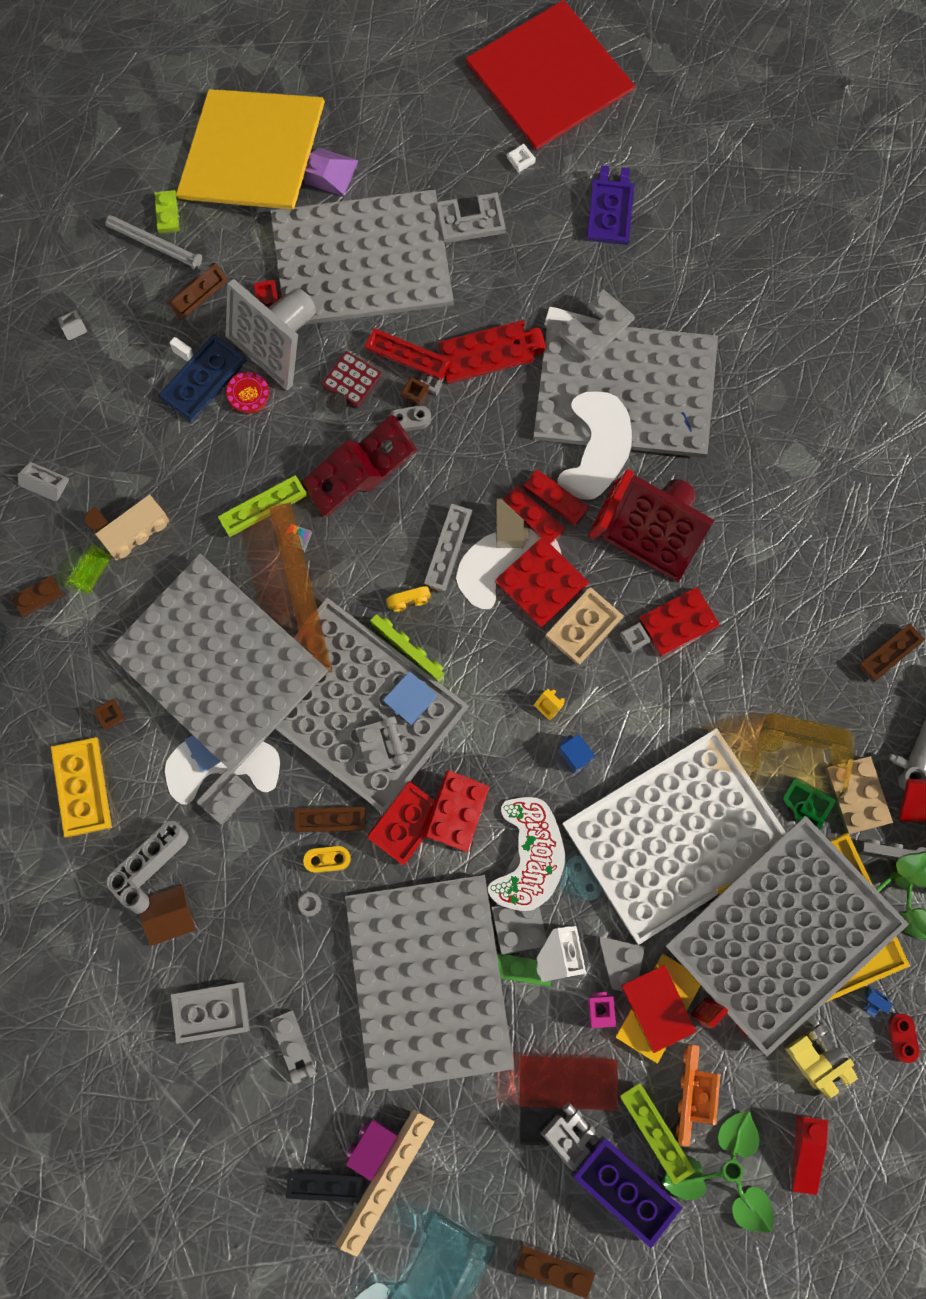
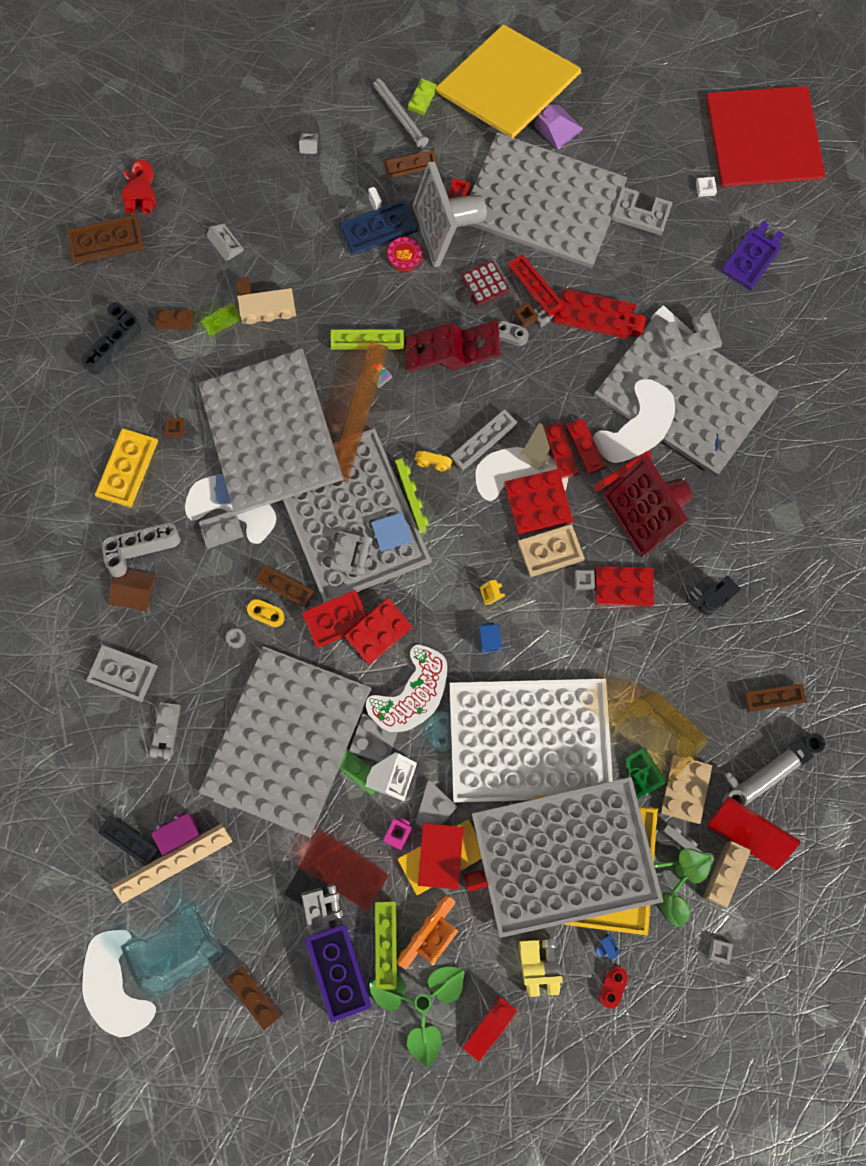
camera: 30 degrees right, 0 degrees up
none -> black hips [689,575,741,615]

